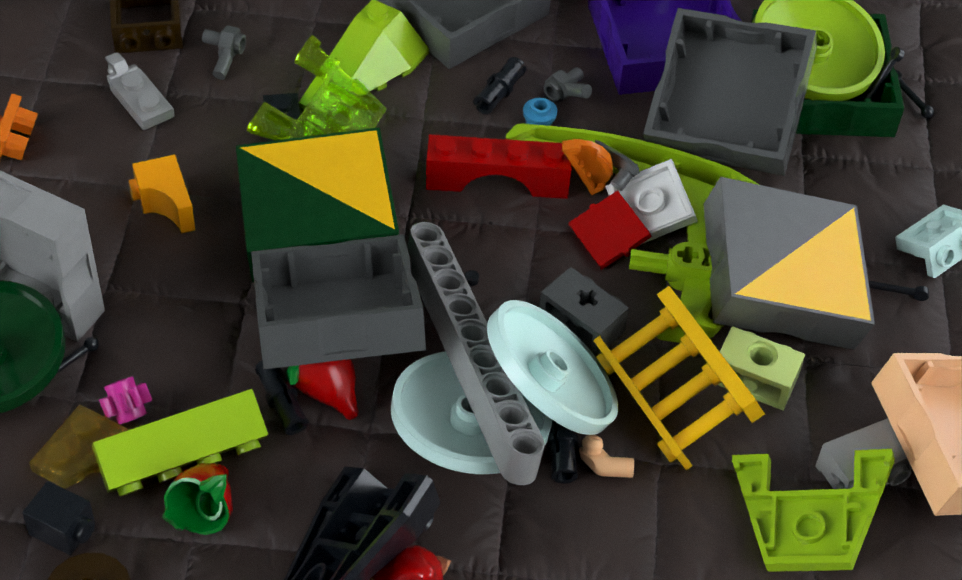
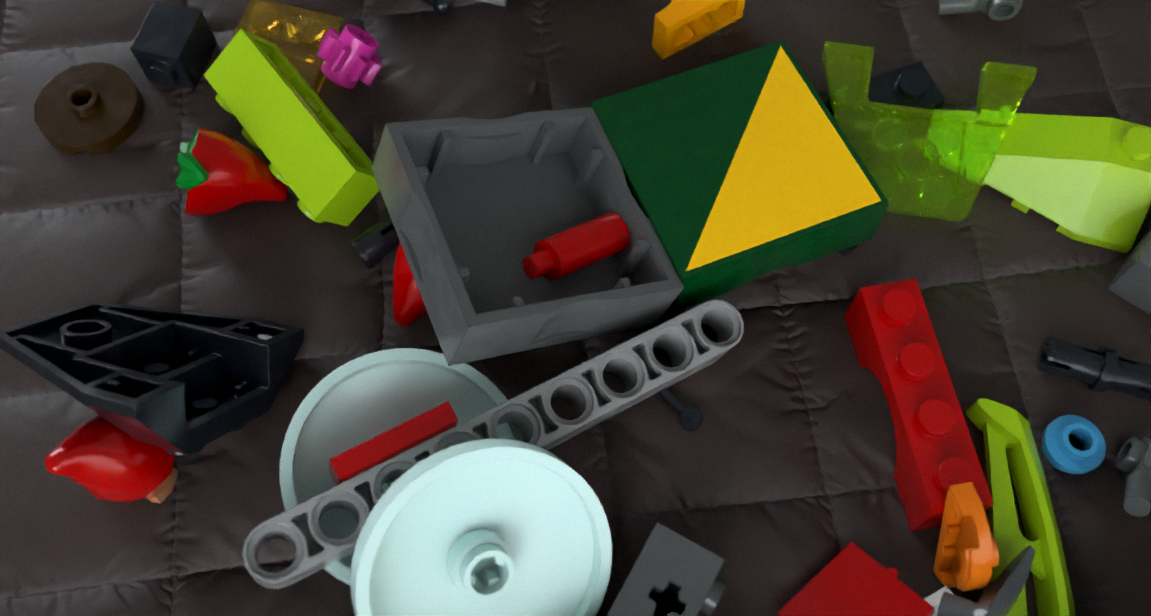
camera: 80 degrees right, 15 degrees up
none -> red tile [329,401,459,486]
none -> red cylinder [522,212,630,281]

